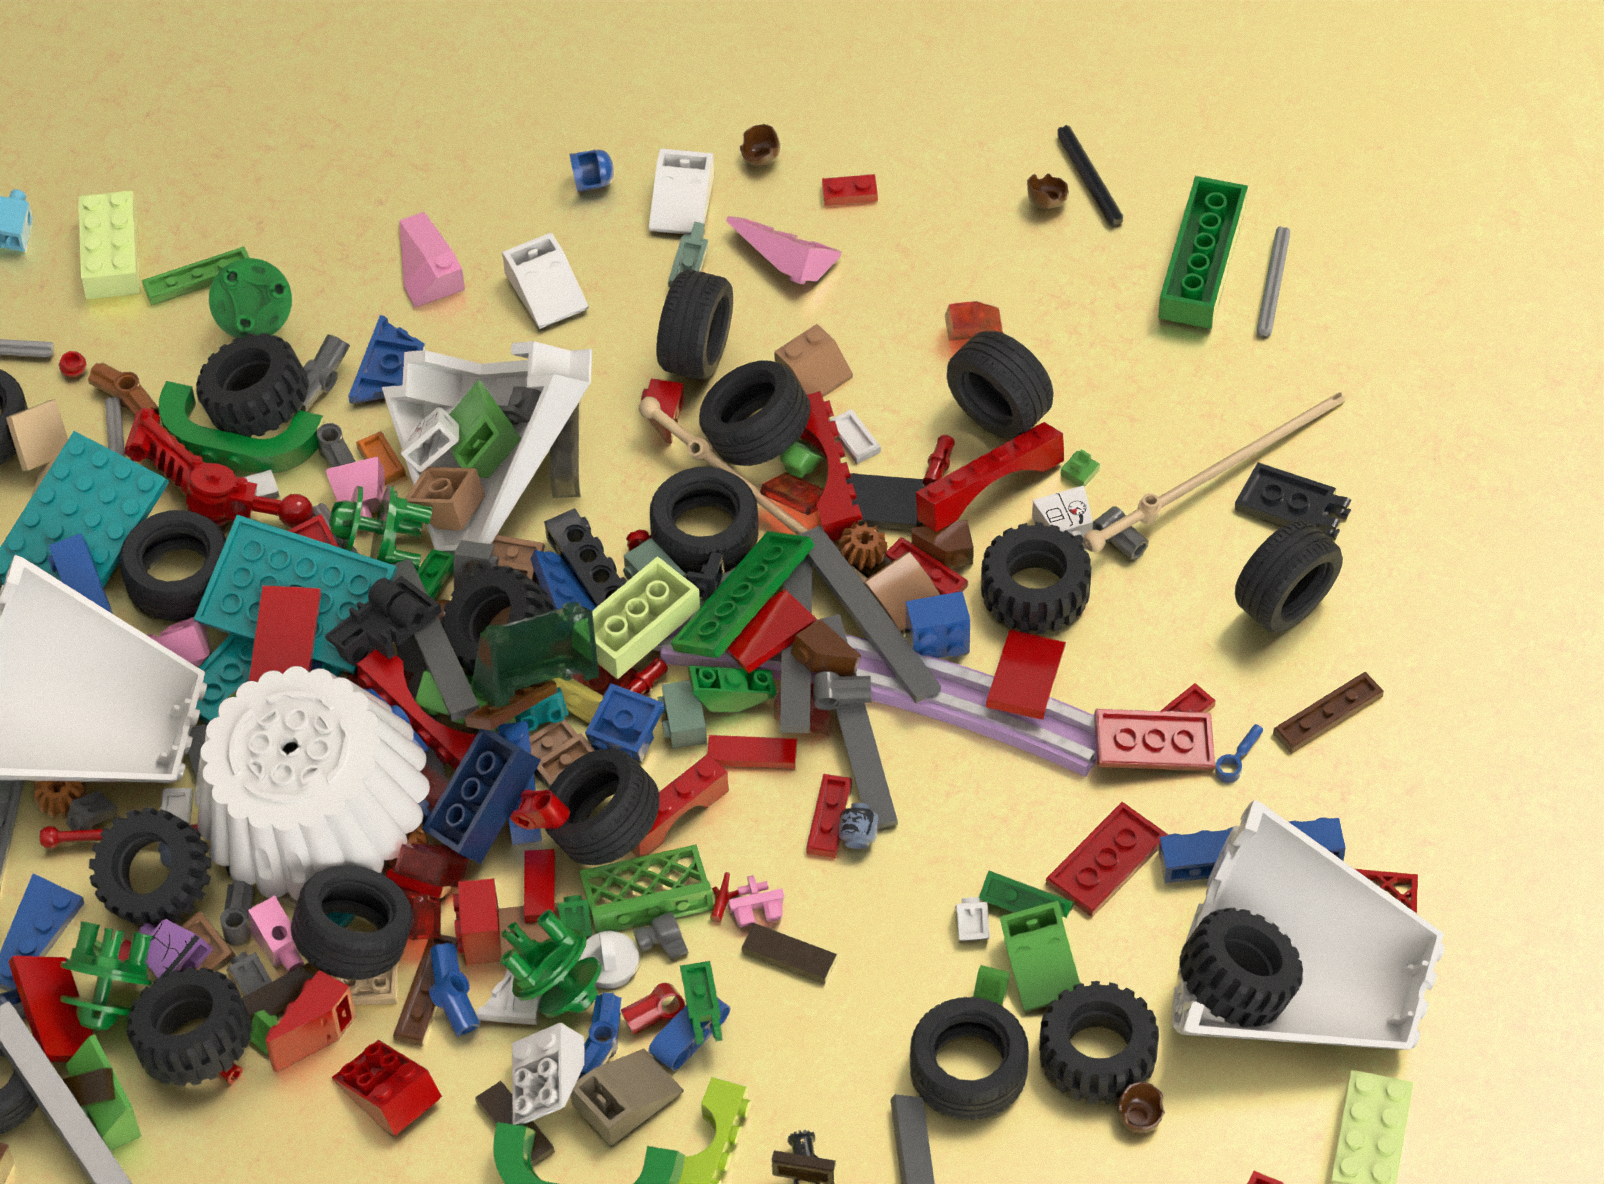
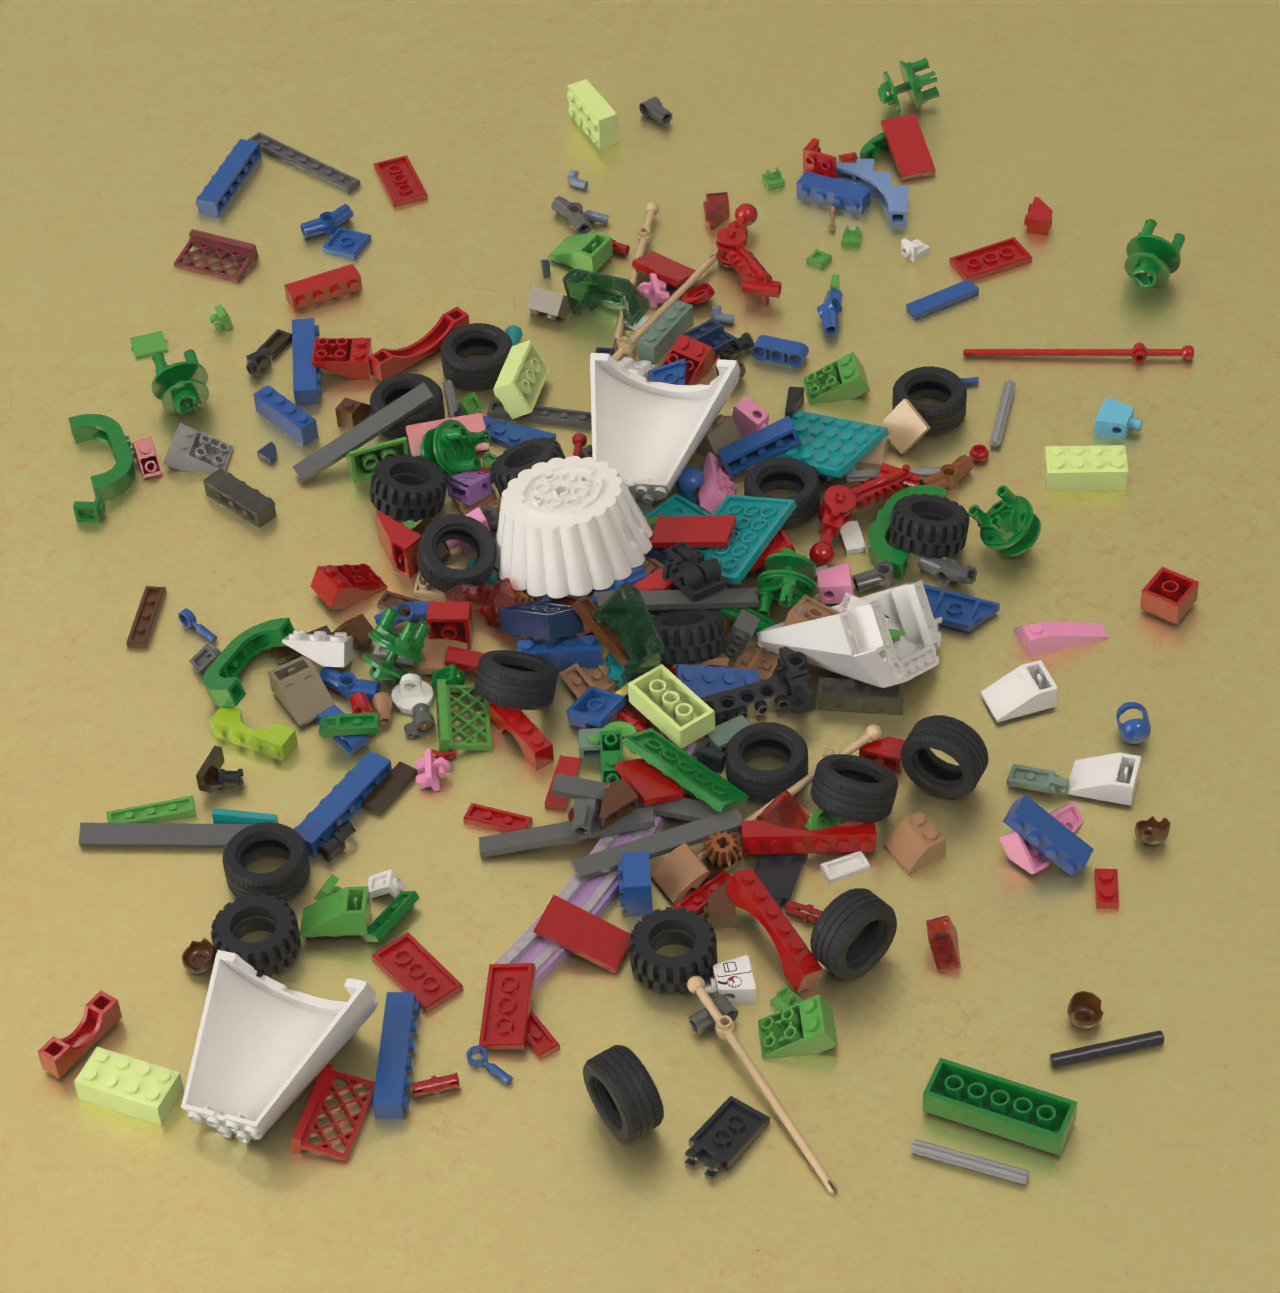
camera: 100 degrees right, 10 degrees down
dark brown tile [62,1068,115,1108] -> none
bright green tile [141,246,250,305] -> none
red piece [510,789,570,830] -> none
sand blue head [838,803,879,849] -> none
black tyre [1179,908,1303,1027] -> none
reddish brown tile [1273,671,1384,754] -> none
none -> teal tile [212,808,279,824]
none -> blue brick [294,751,392,858]
none -> black connector [317,820,356,862]
none -> reddish brown slope [332,613,374,649]
none -> medium nougat cone [372,692,393,725]
none -> red pin [411,1072,460,1098]
none -> bright green piece [588,721,637,745]
none -> bright green slope [758,994,838,1059]
none -> black plate [777,646,816,714]
none -> blue brick [1003,794,1094,876]
none -> red brick [1140,567,1199,624]

